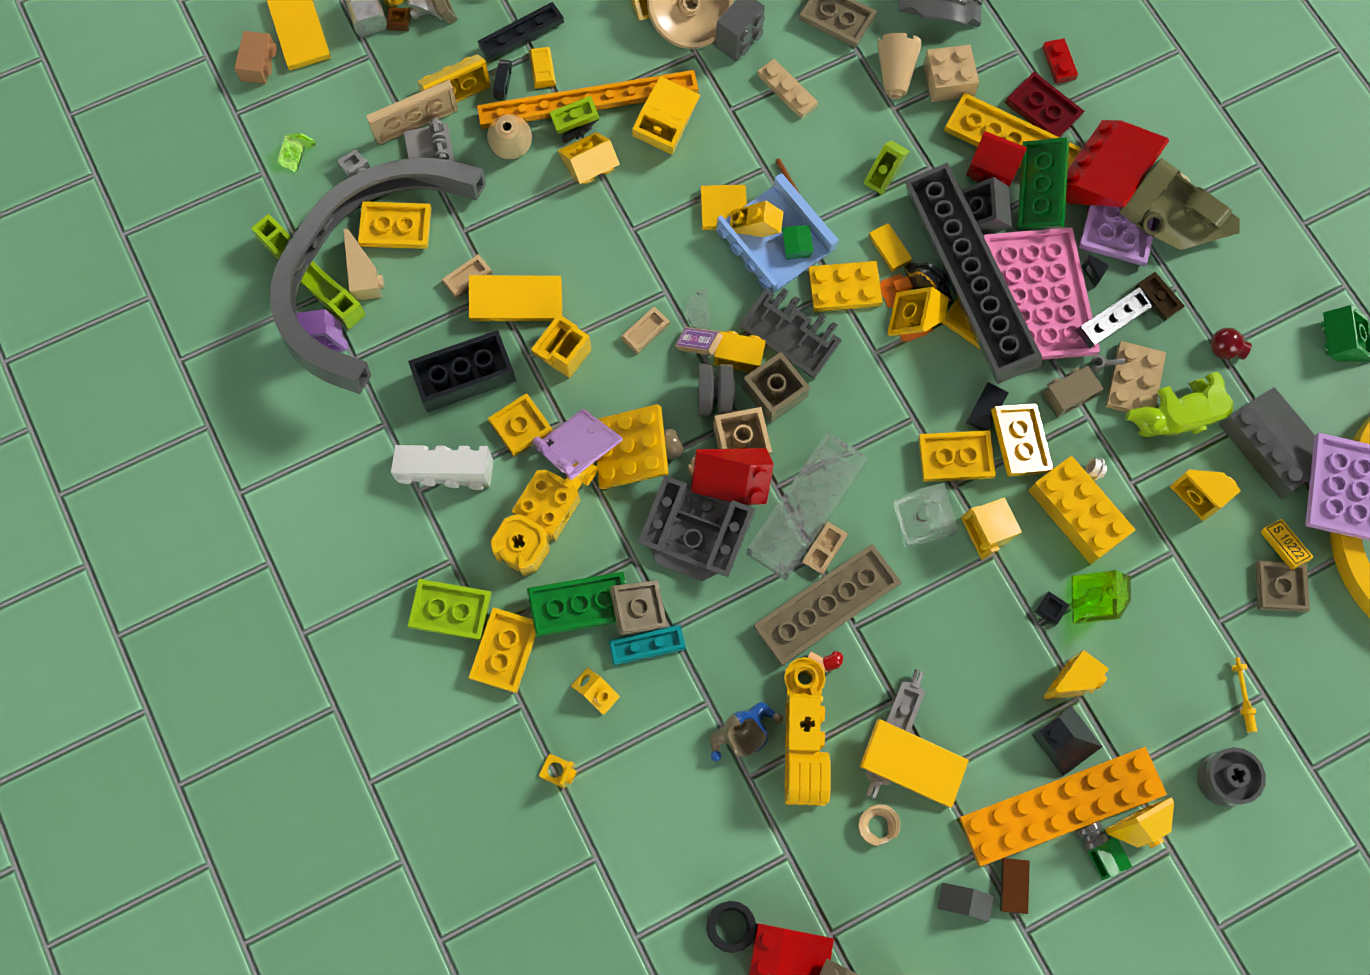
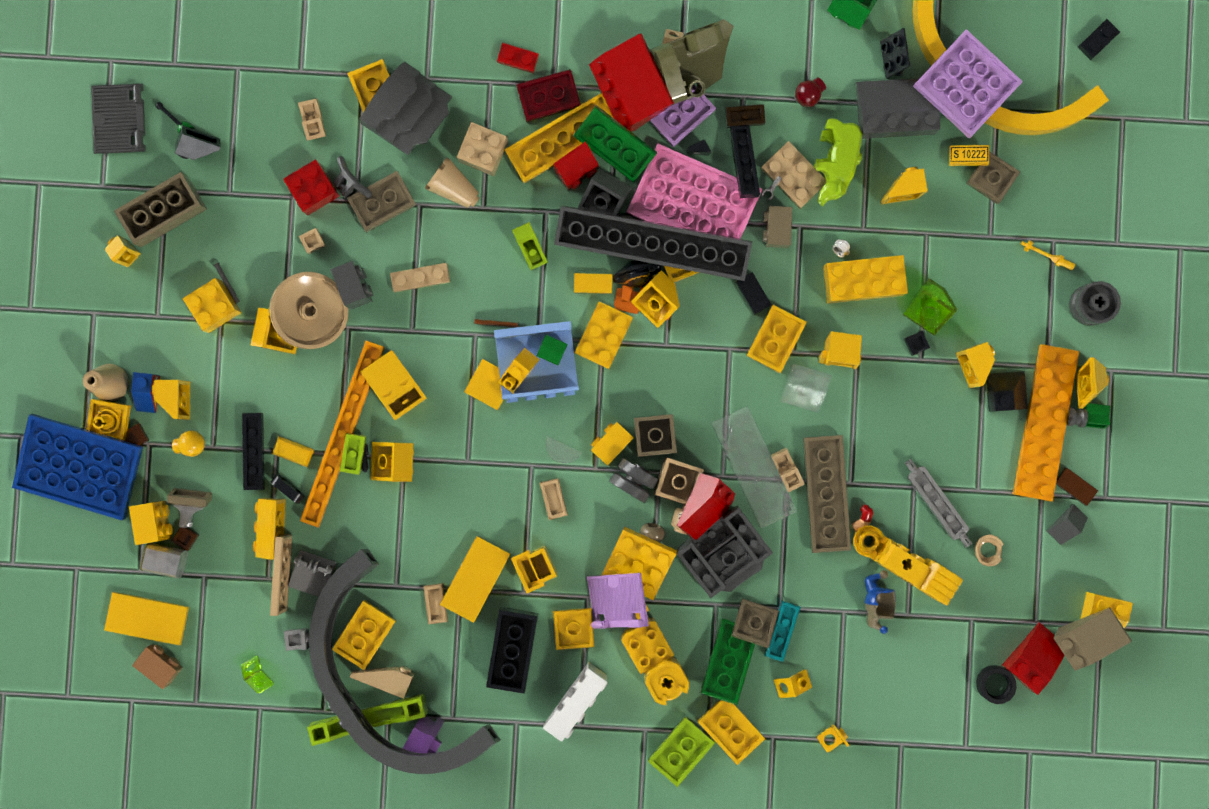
camera: 60 degrees left, 15 degrees up
tan cone [487,114,532,160] -> none
tile [675,327,723,355] -> none
dark grey hinge [739,288,842,379] -> none
yellow tile [860,719,969,808] -> none
plate [991,404,1053,477] -> none
none -> black hinge [880,28,910,78]

